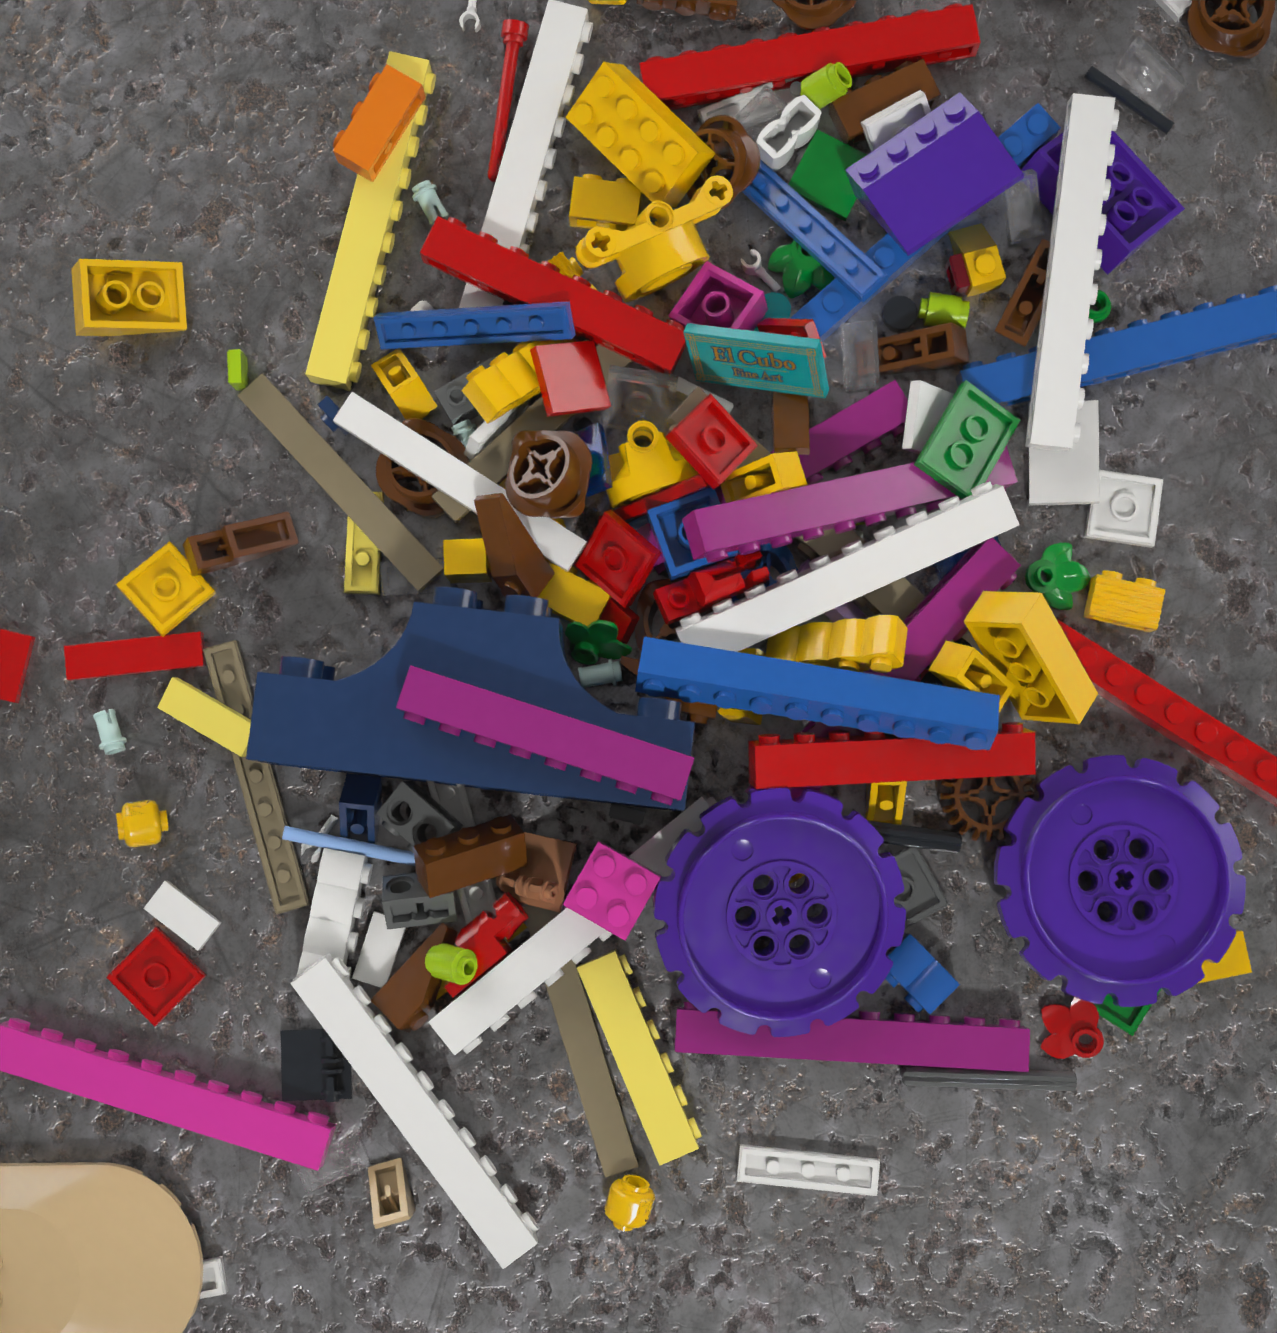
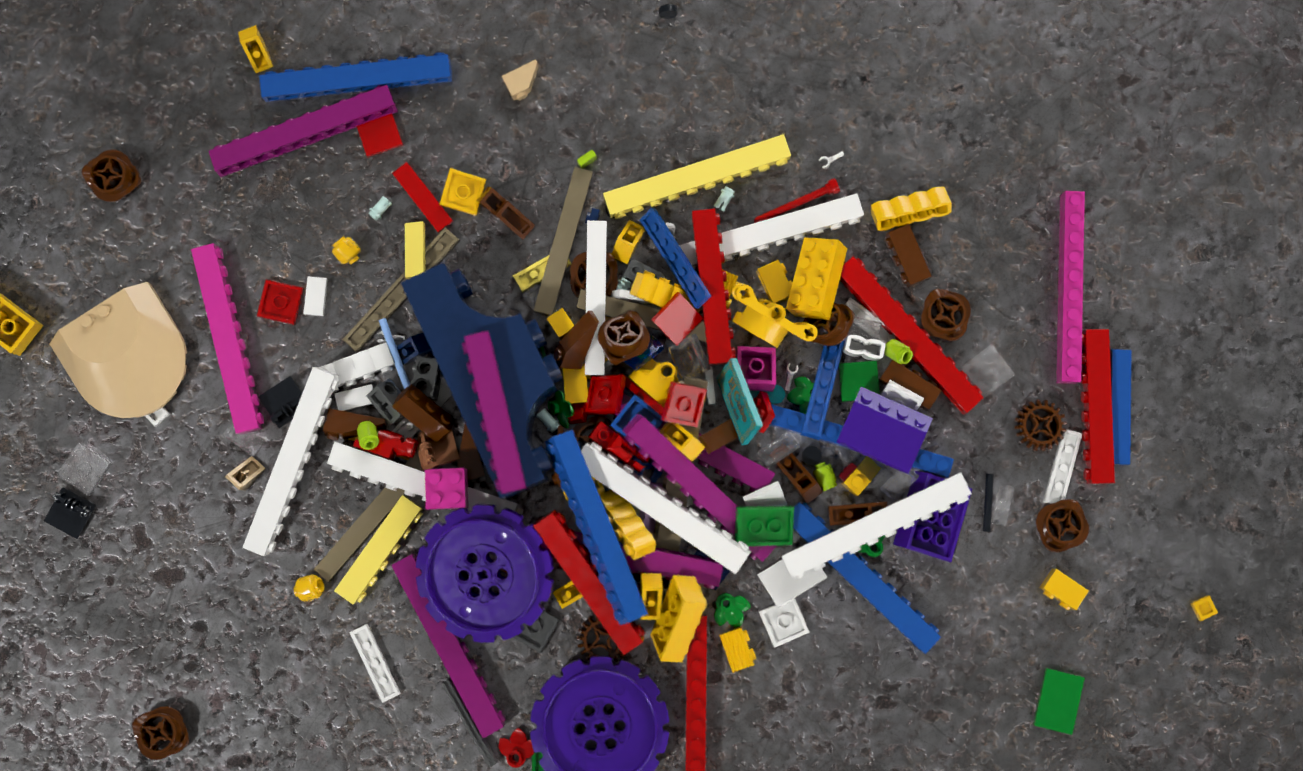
camera: 55 degrees right, 0 degrees up
yellow slope [71,259,187,336] -> none
orange brick [333,64,426,182] -> none
black axle [867,820,962,853] -> none
blue brick [885,933,960,1014] -> none
none -> reddish brown slope [457,423,485,482]
none -> tan slope [502,59,539,101]
none -> black tile [659,4,678,19]

